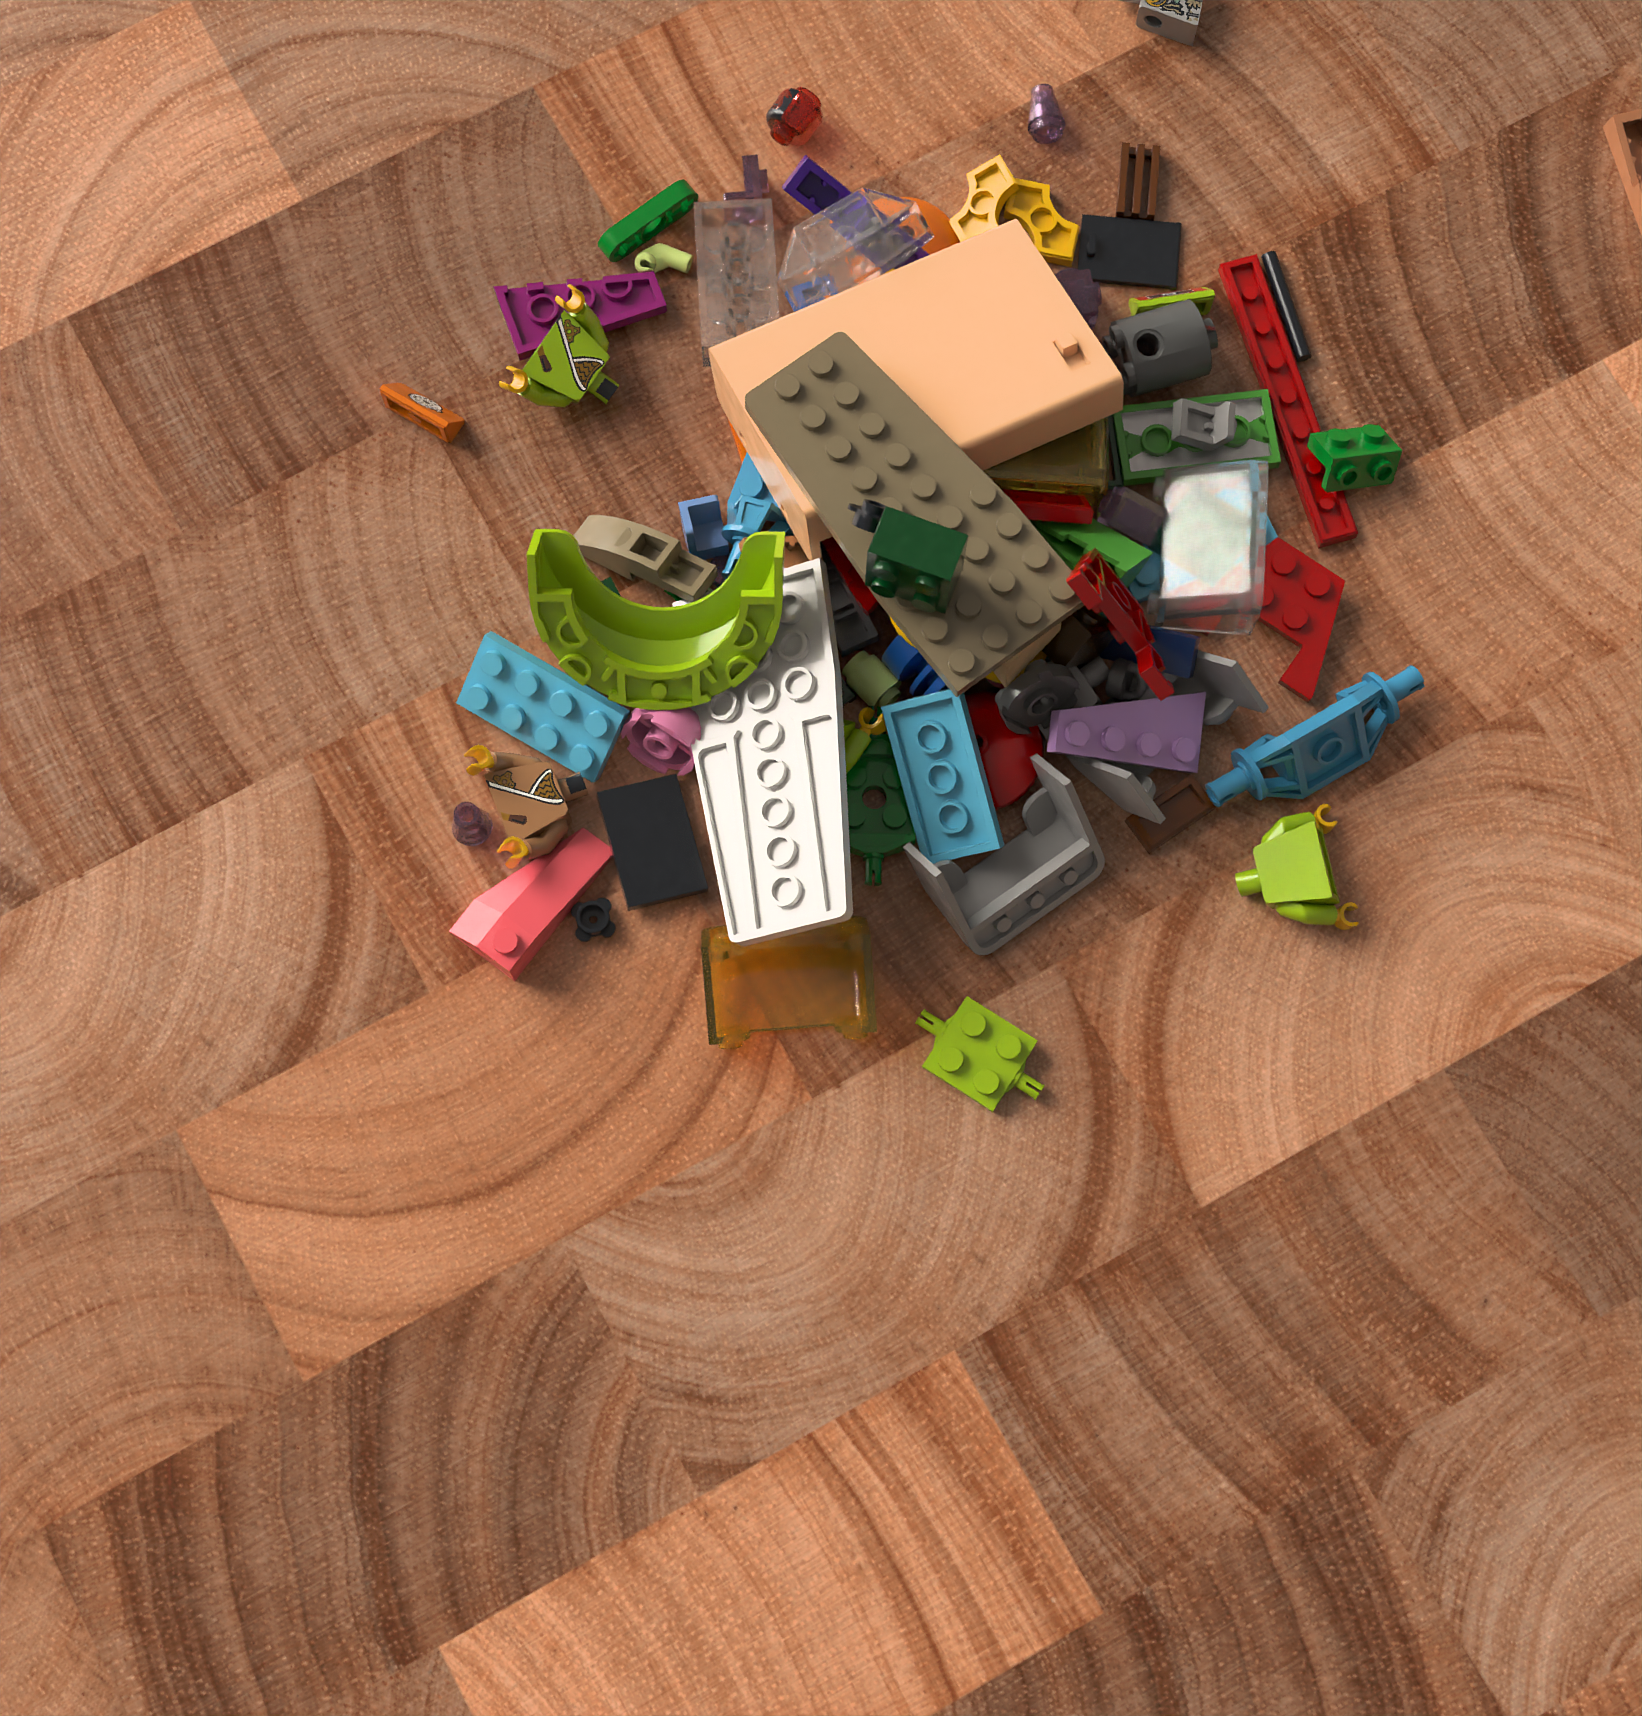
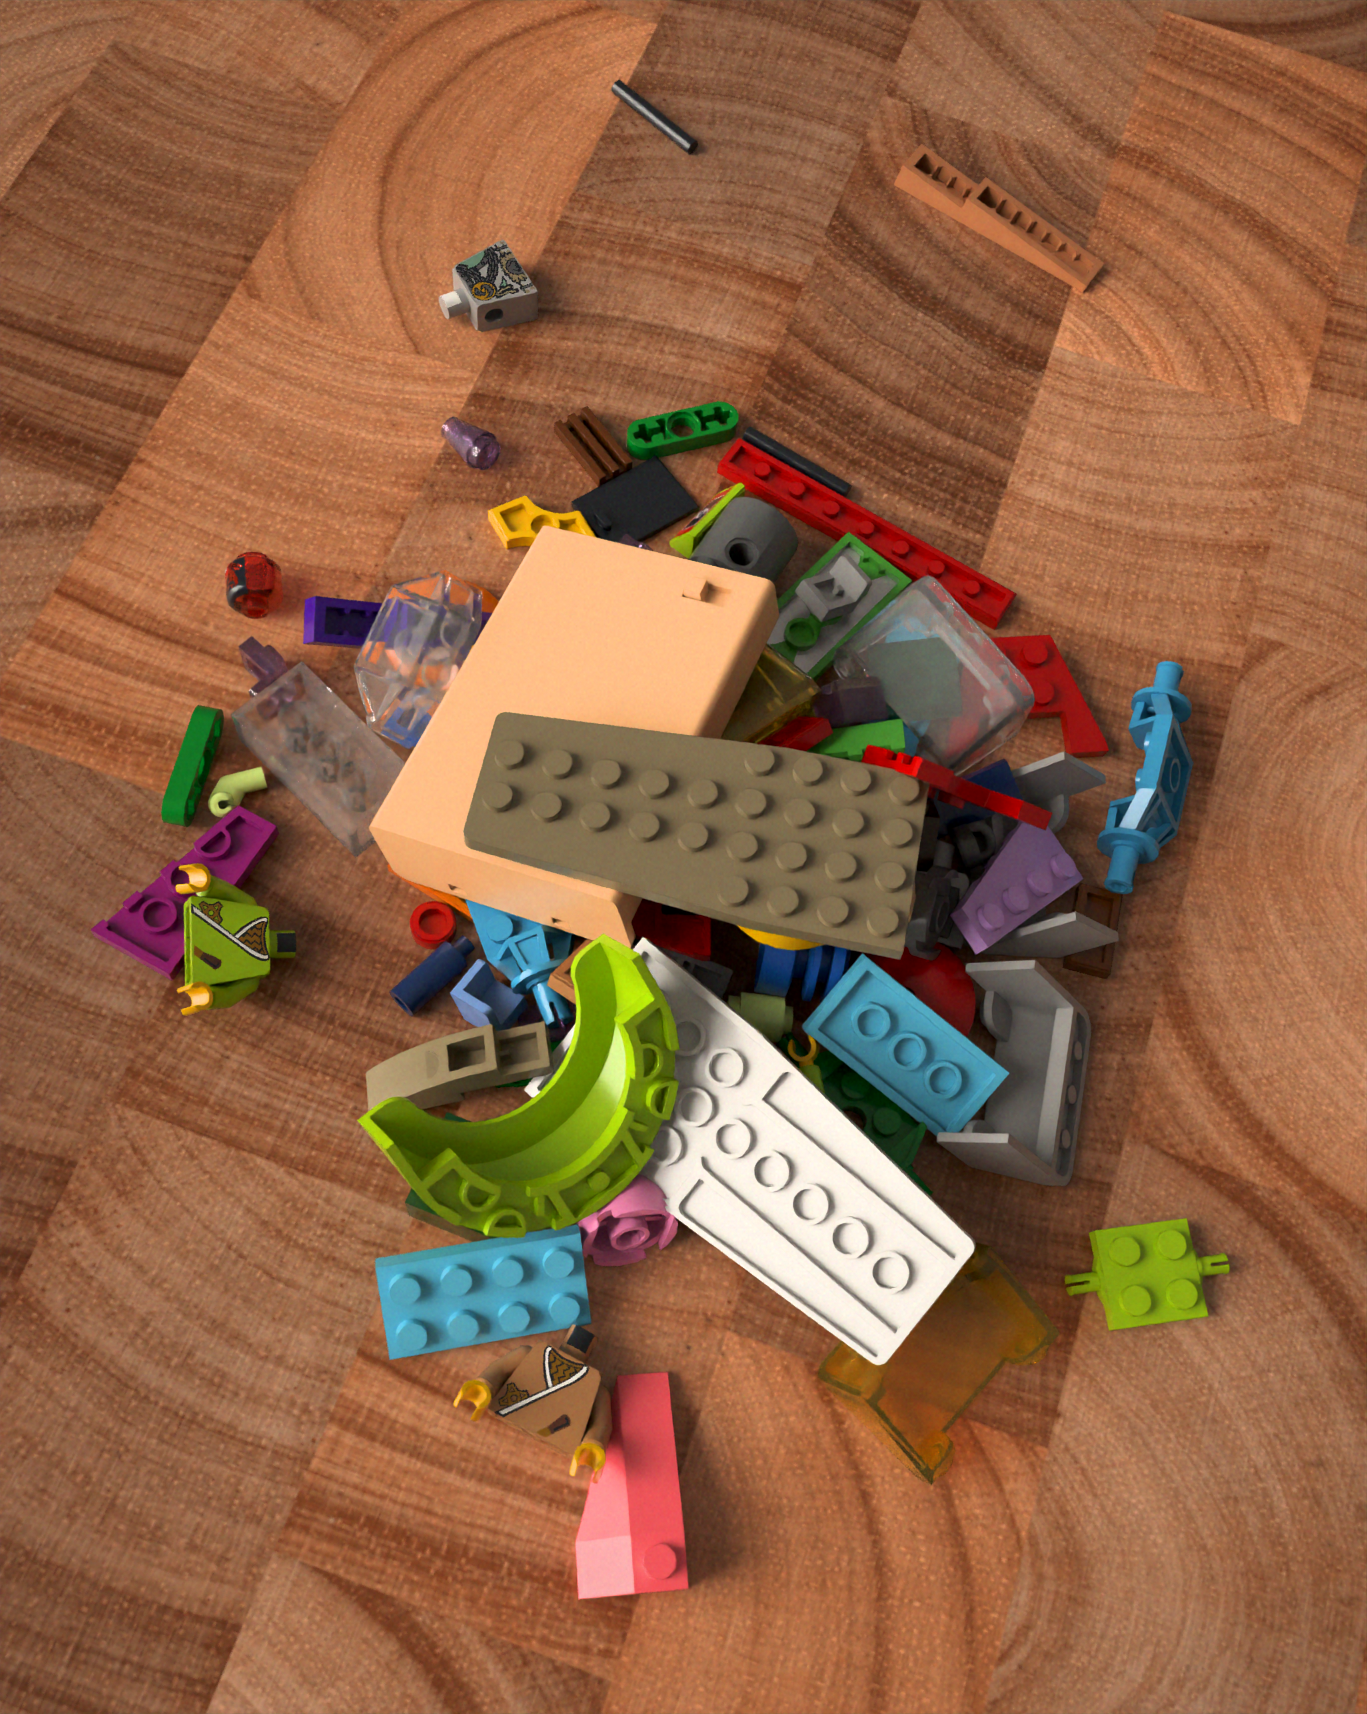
camera: 50 degrees left, 10 degrees down
orange slope [379,383,465,443] -> none
cone [451,802,492,846] -> none
black plate [571,898,616,942] -> none
black tile [596,774,708,911] -> none
black plate [848,499,886,533] -> none
dark green brick [865,506,968,614] -> none
yellow tile [949,155,1019,242] -> none
lime torso [1235,804,1359,930] -> none
green bracket [1307,424,1402,492] -> none
none -> dark blue cylinder [389,935,475,1016]
none -> red tile [410,901,457,950]
none -> green beam [626,402,739,461]

